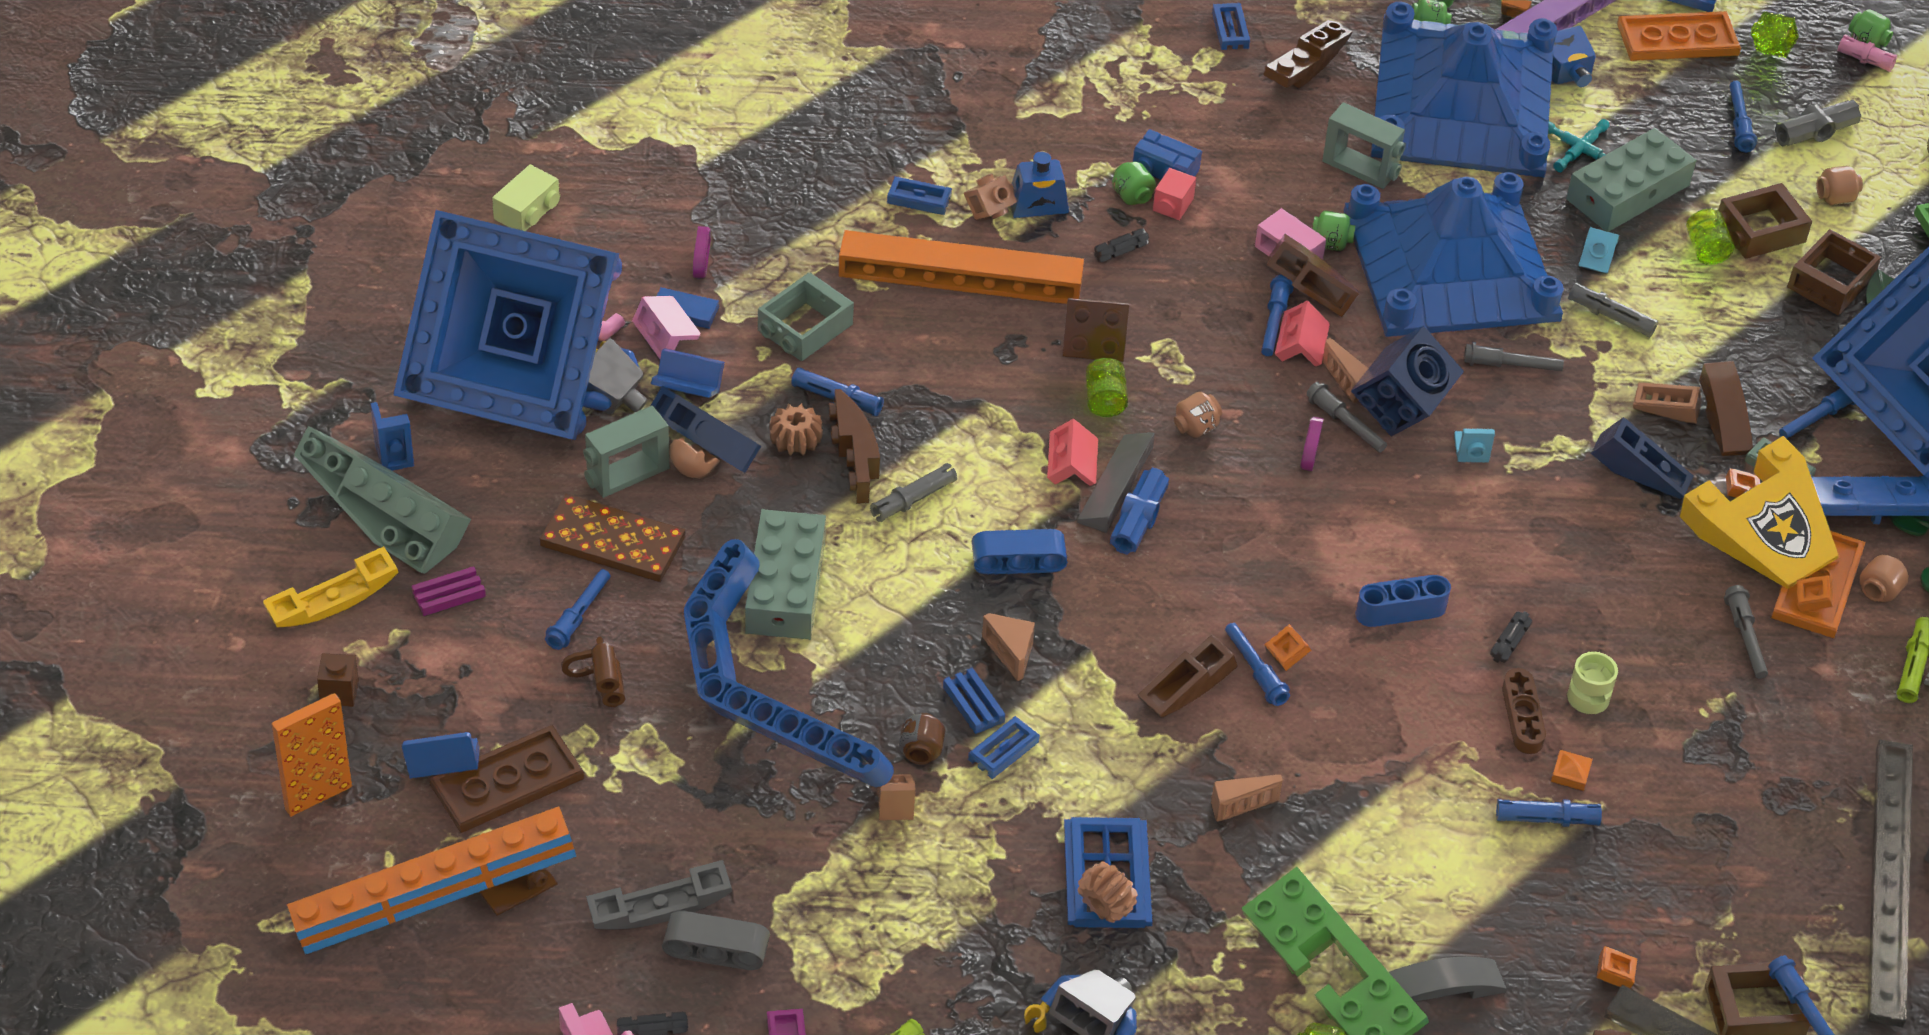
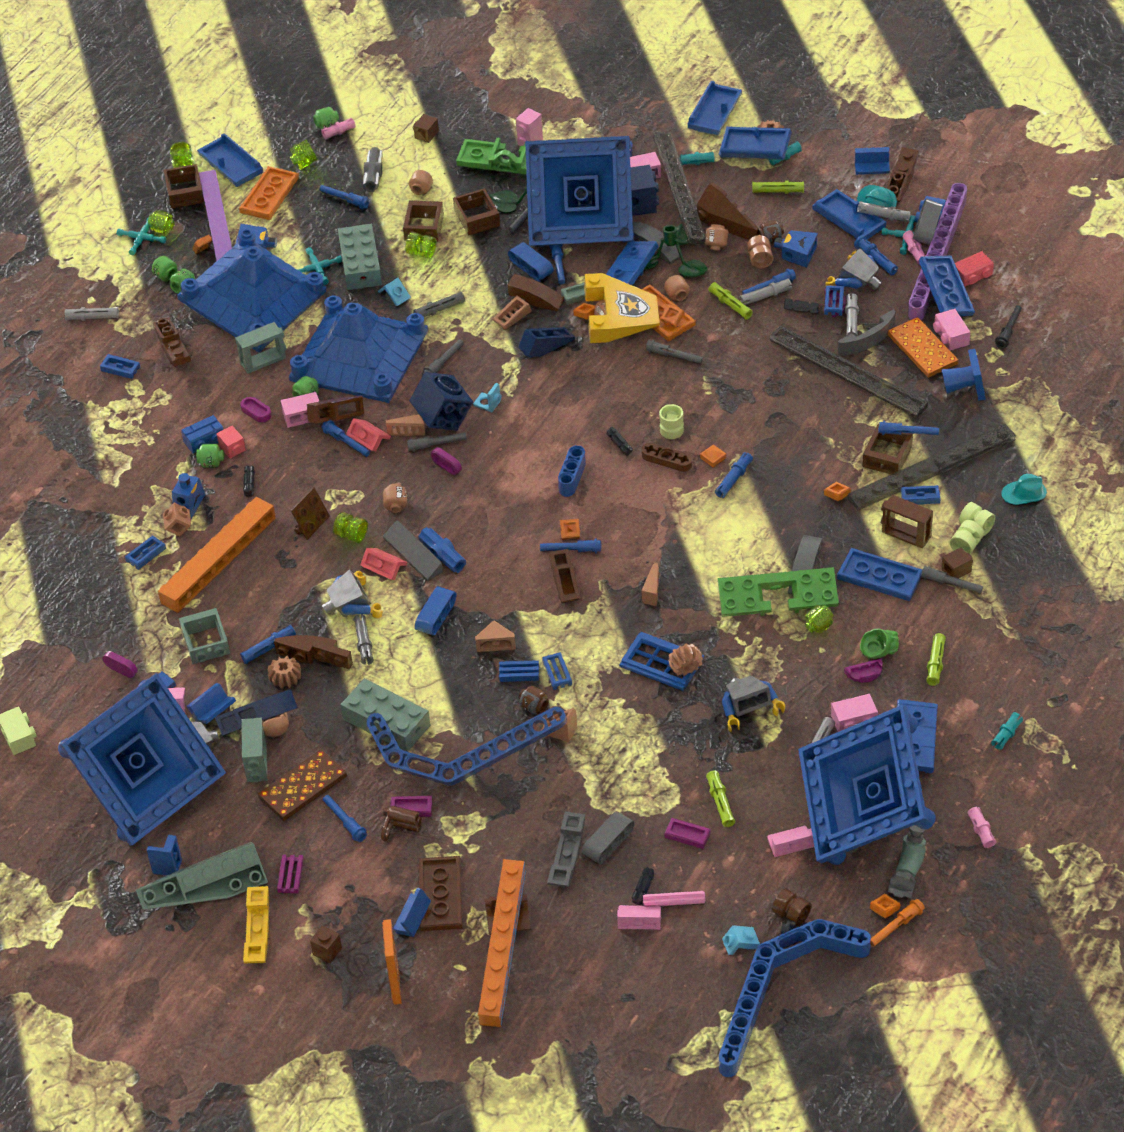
camera: 55 degrees left, 0 degrees up
none -> magenta tile [240,397,272,422]
none -> torso [322,570,383,618]
none -> magenta tile [391,796,432,817]
none -> blue beam [508,242,554,281]

